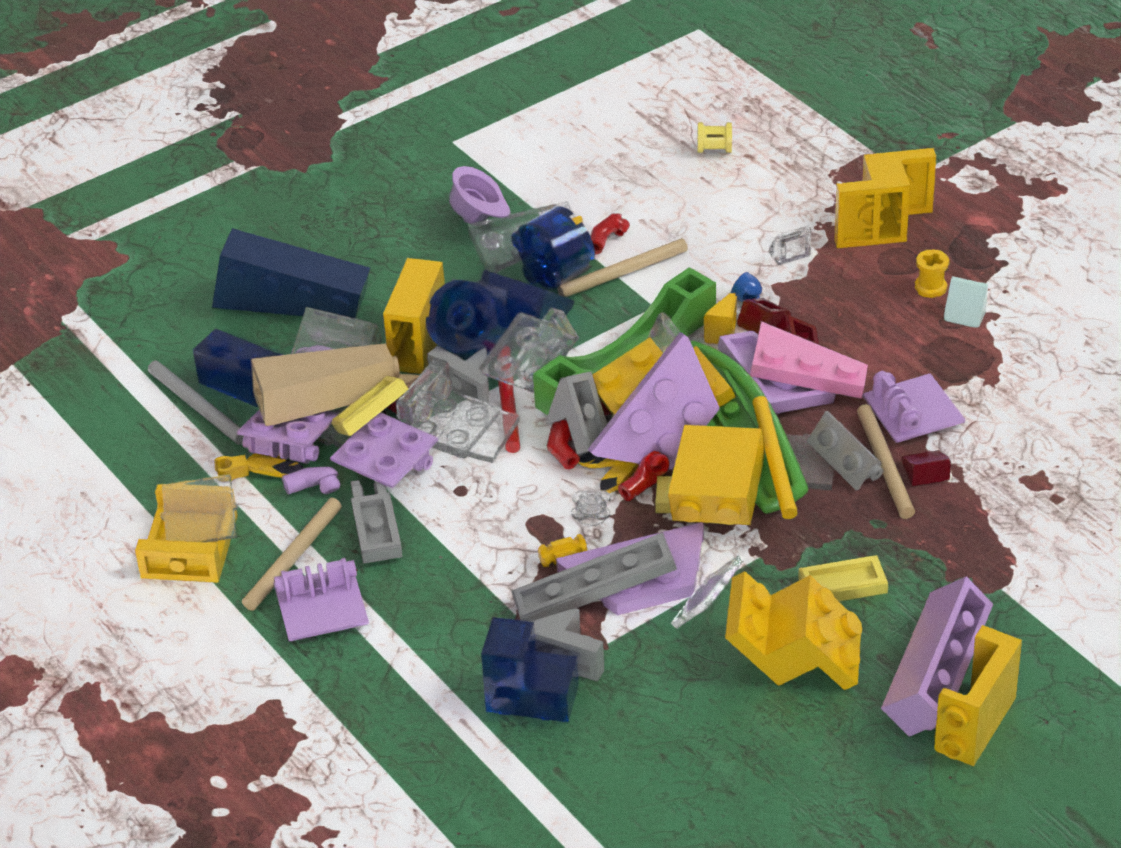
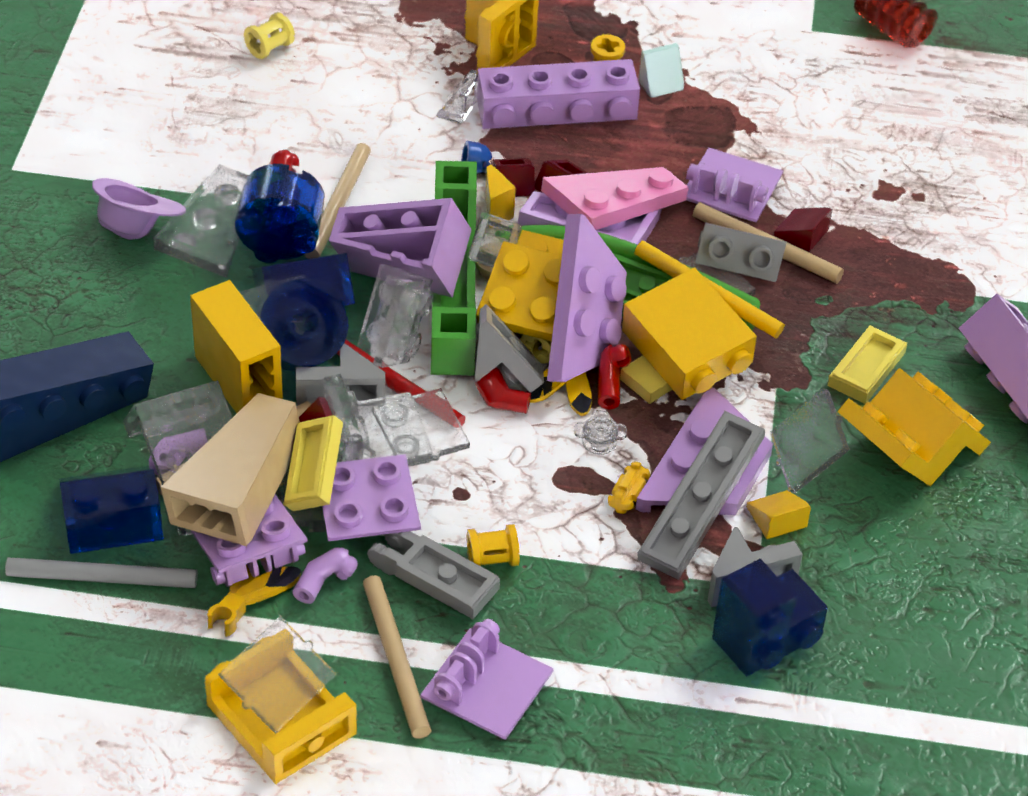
camera: 50 degrees left, 5 degrees up
none -> lavender wedge [329,198,472,297]
none -> yellow bush [466,524,520,566]
none -> lavender brick [477,59,640,129]
none -> yellow slope [746,490,811,539]

